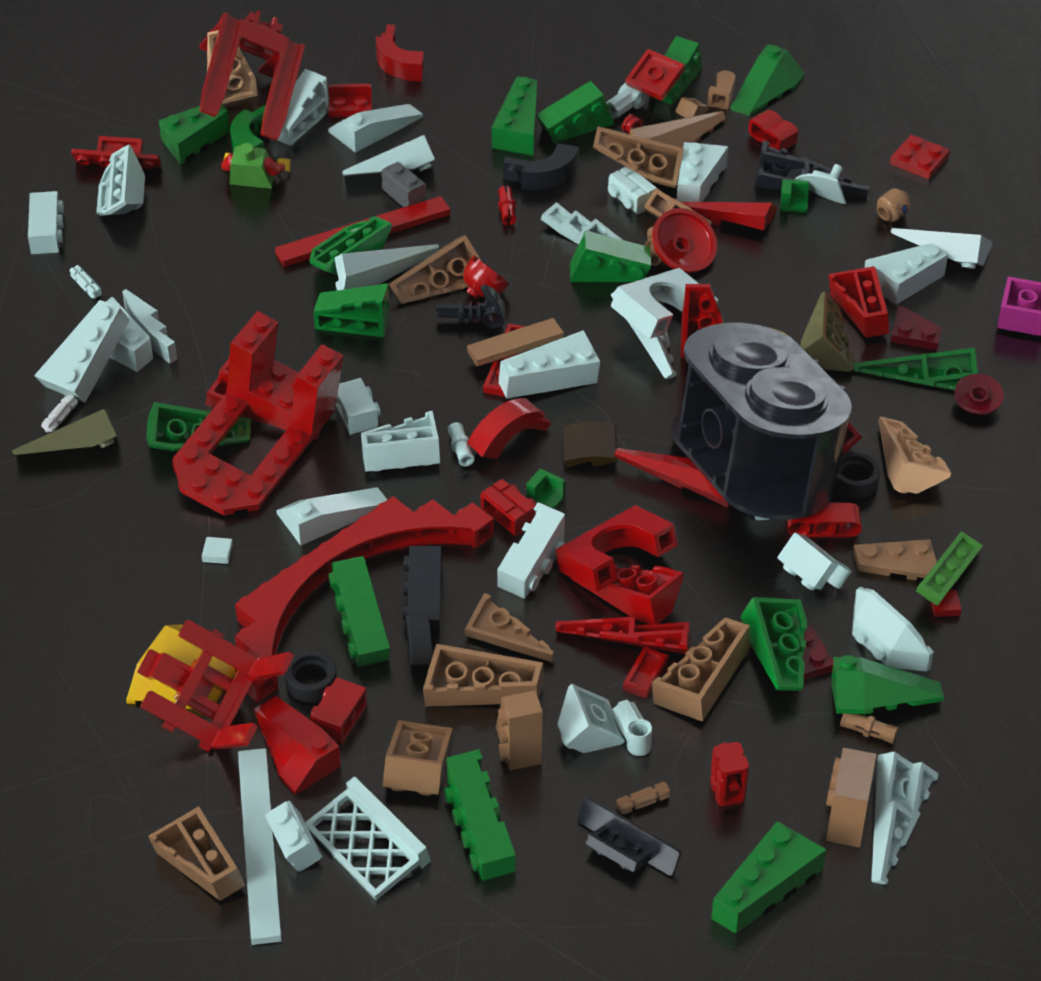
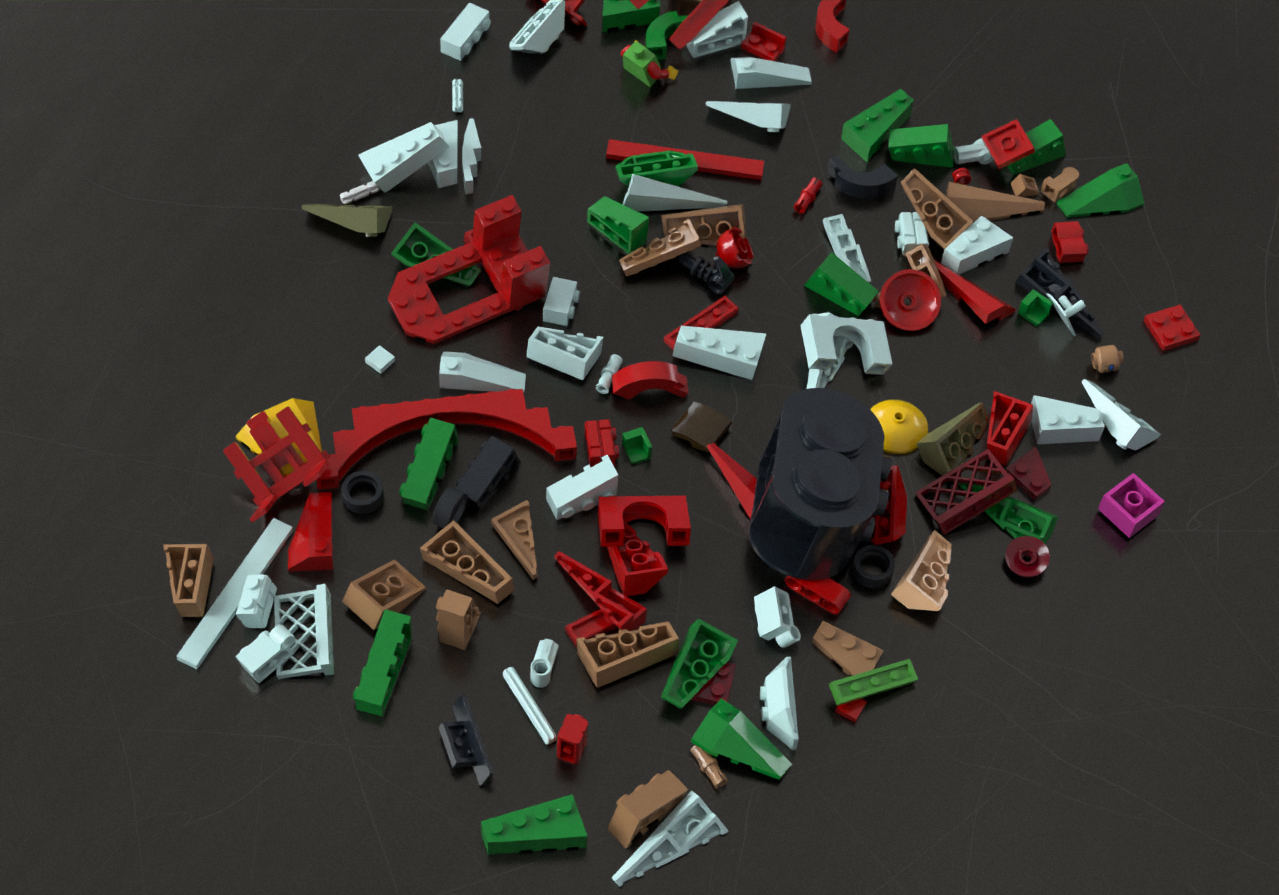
camera: 30 degrees right, 10 degrees up
red brick [310,677,367,744] -> none
dark grey brick [381,162,427,207] -> none
medium nougat tile [467,318,564,366] -> none
light aqua slope [557,684,625,753] -> none
medium nougat axle [616,782,670,814] -> none
red wedge [680,284,724,359] -> none
none -> light aqua hinge [236,625,295,684]
none -> light aqua axle [503,667,557,745]
none -> medium nougat wing [619,219,702,277]
none -> dark red fence [915,449,1017,535]

